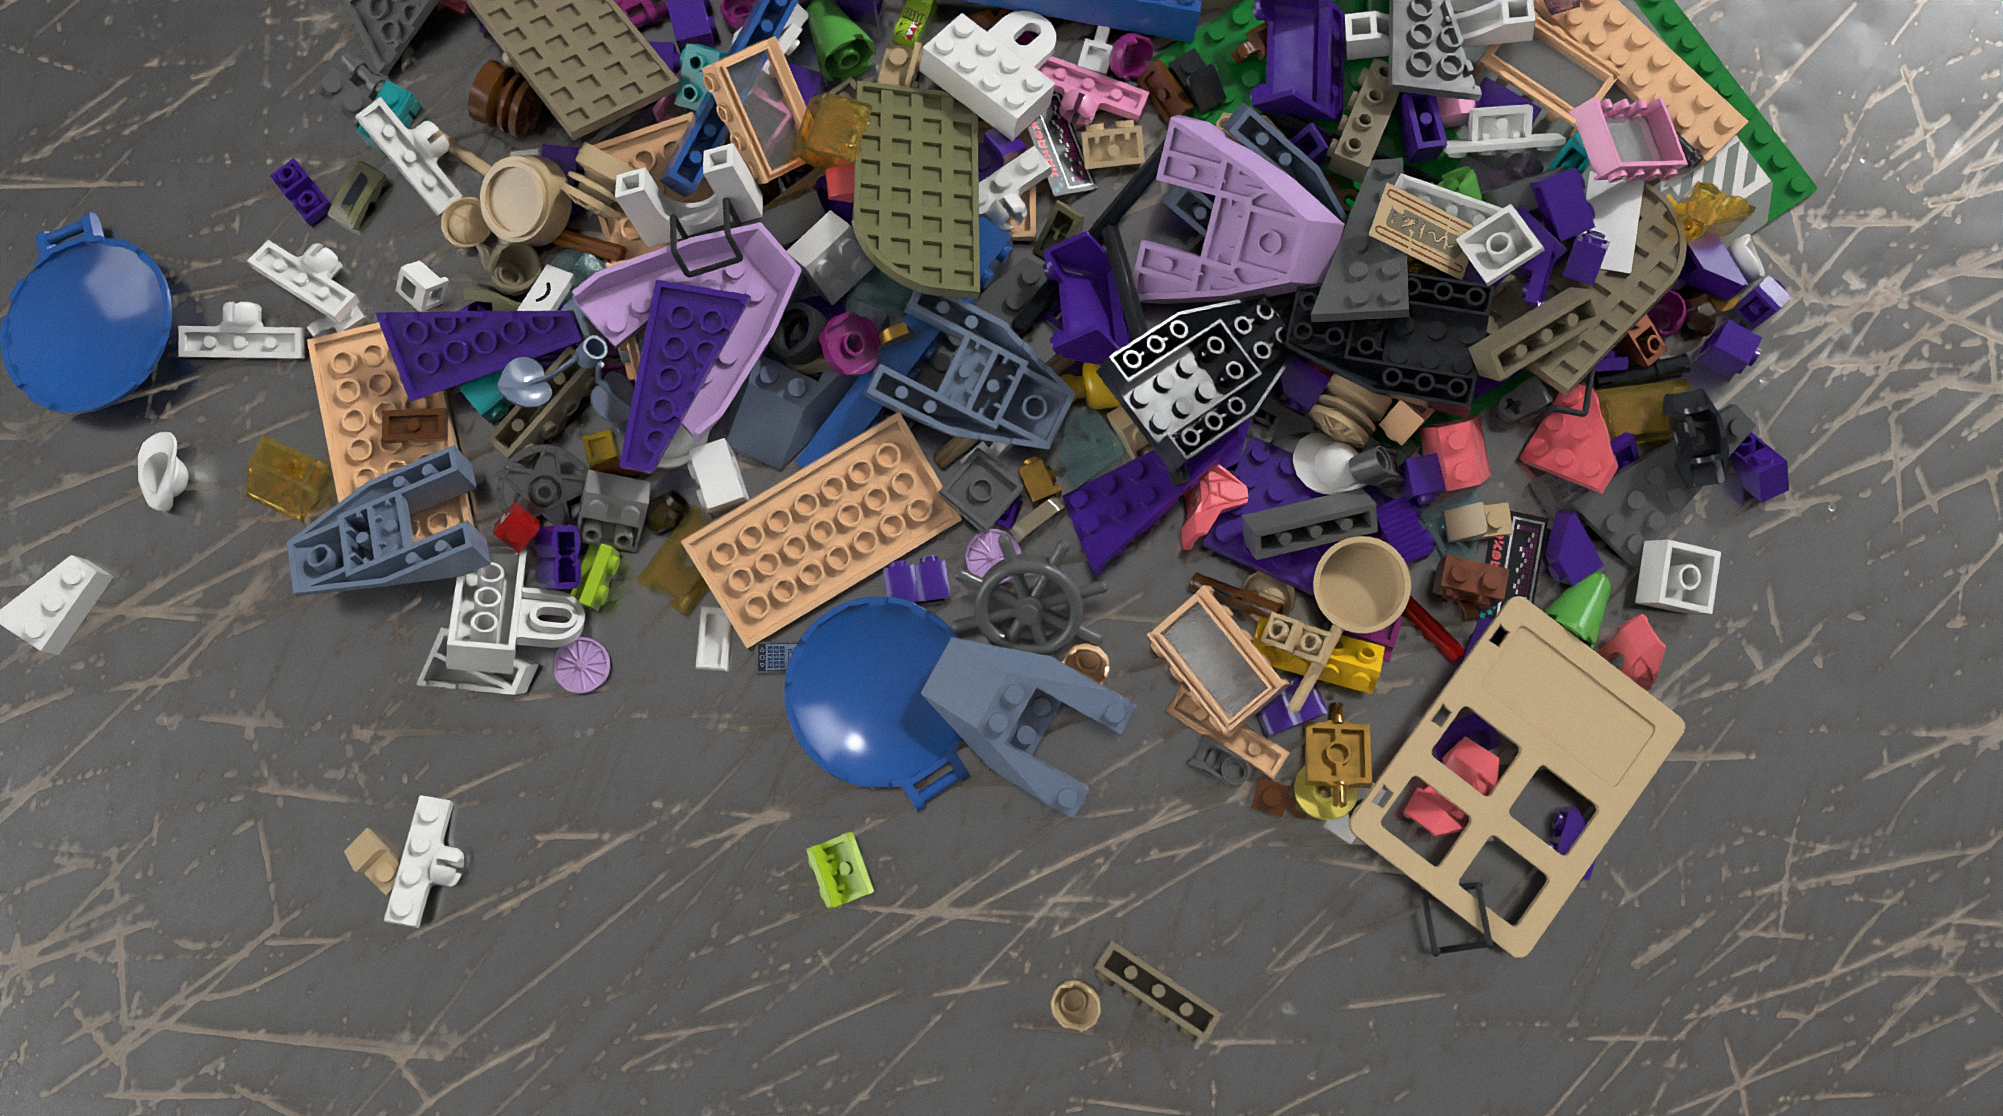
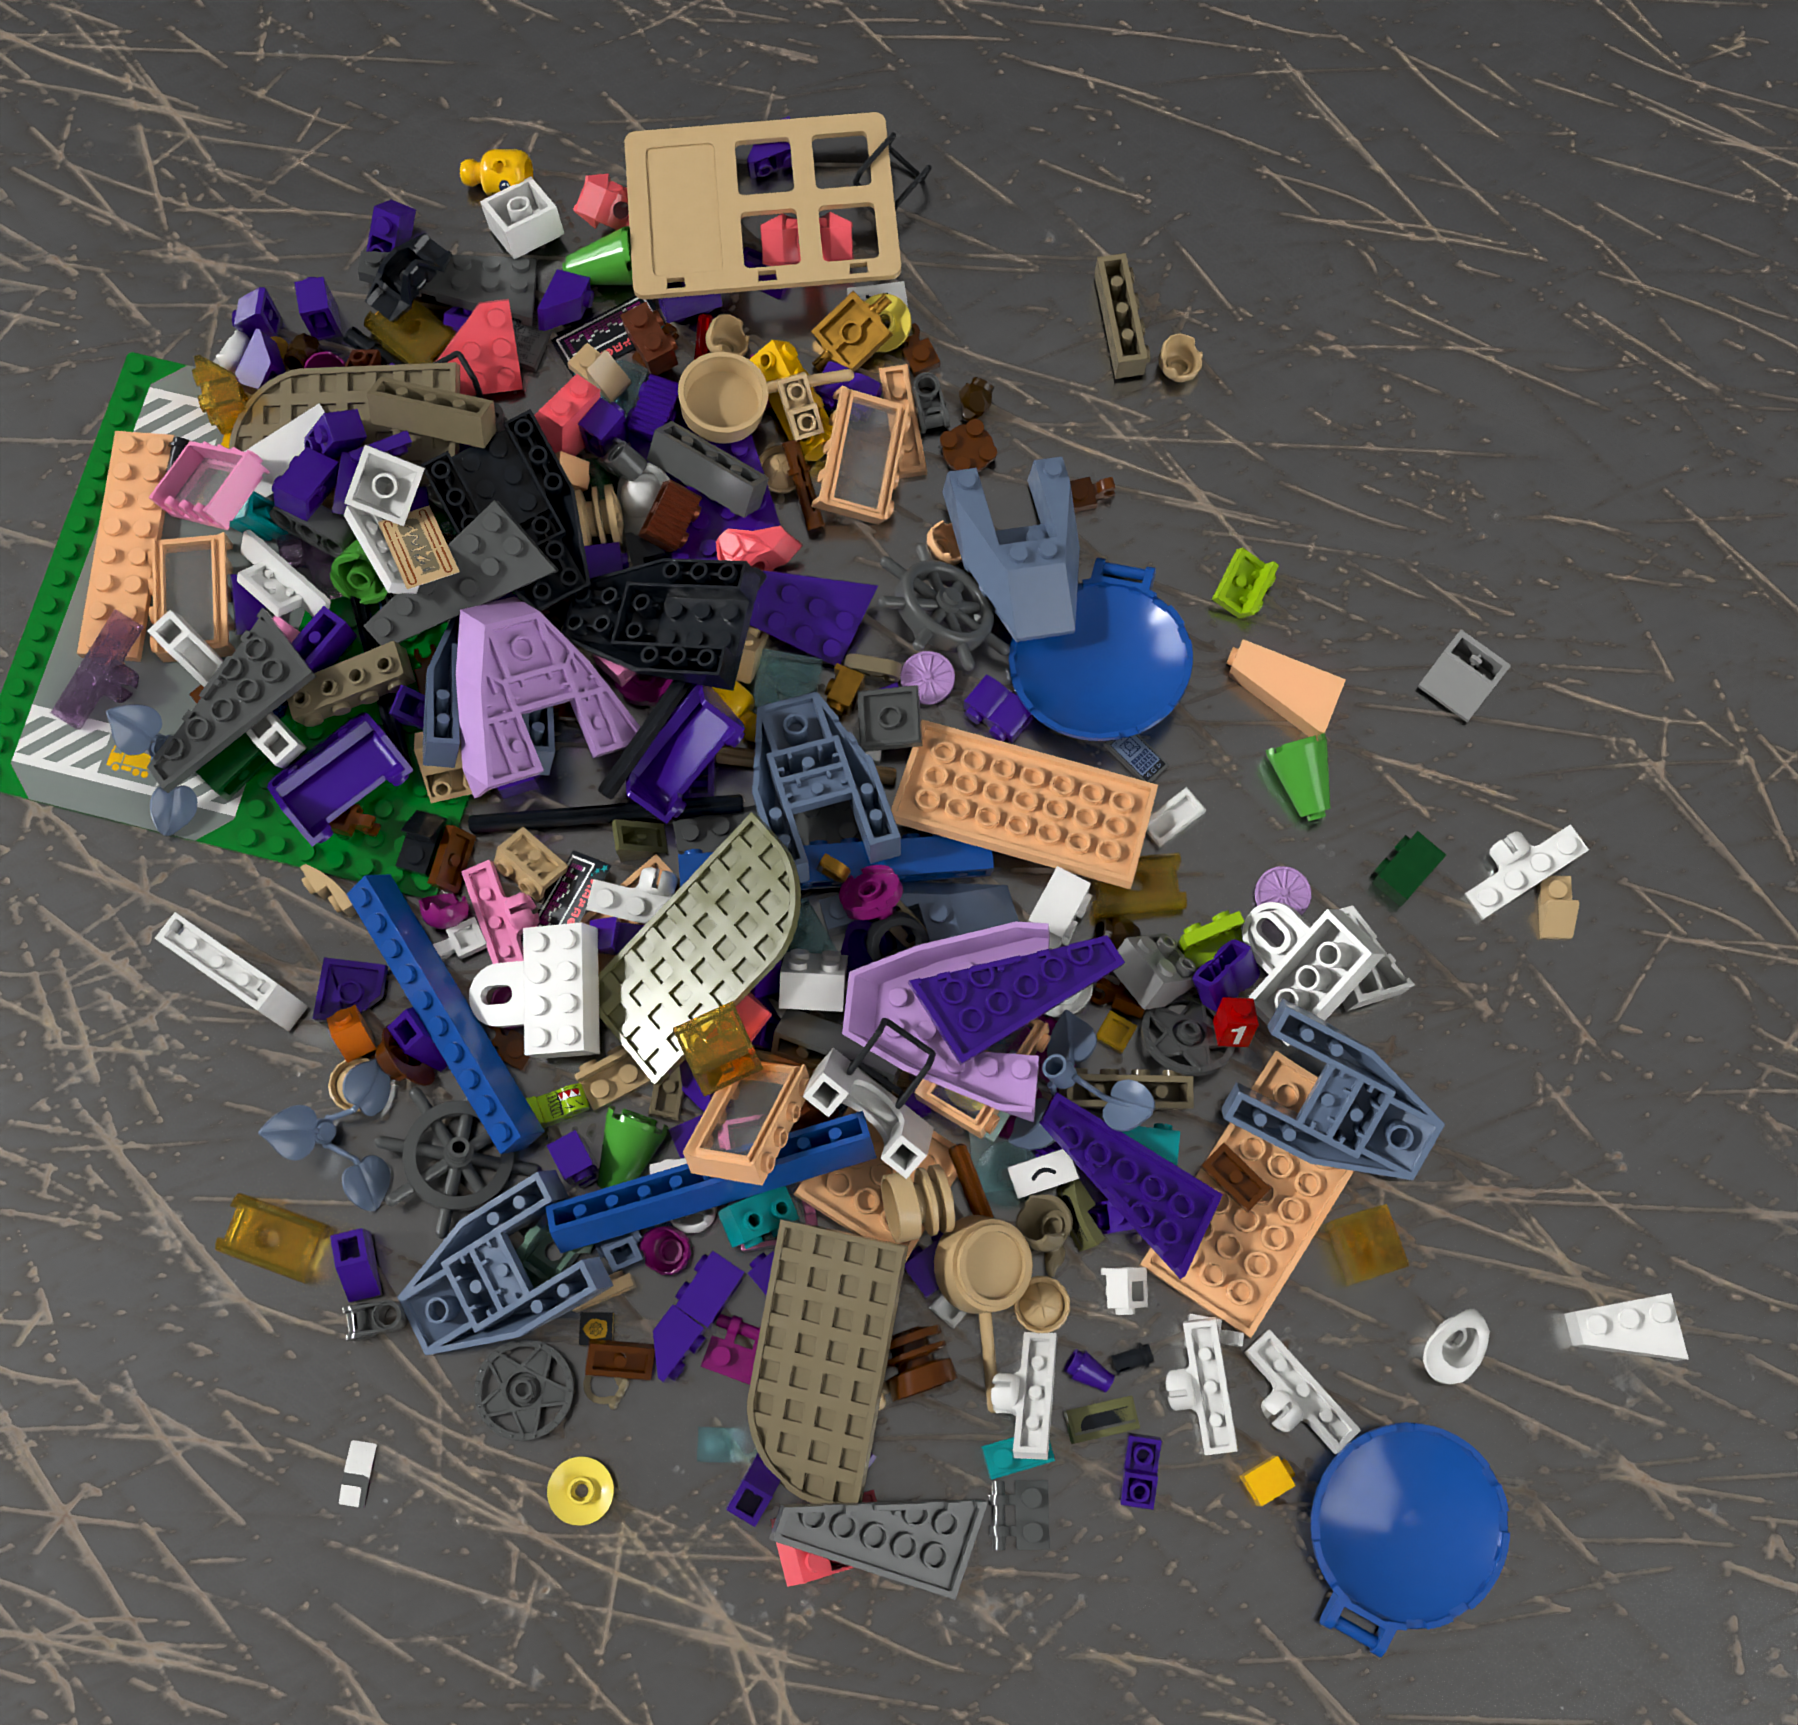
camera: 135 degrees left, 5 degrees down
none -> yellow piece [460,149,534,196]
none -> copper brick [638,479,702,552]
none -> tan hair [705,314,750,357]
none -> reddish brown piece [940,419,997,472]
none -> dark brown rock [958,377,994,422]
none -> dark purple cone [1064,1349,1115,1392]
none -> reddish brown plate [1070,477,1116,513]
none -> black pin [1111,1342,1155,1376]
none -> light nougat slope [1226,639,1346,741]
none -> yellow brick [1240,1456,1296,1506]
none -> bright green cone [1265,733,1331,821]
none -> dark green brick [1372,831,1446,907]
none -> light grey slope [1417,629,1511,722]

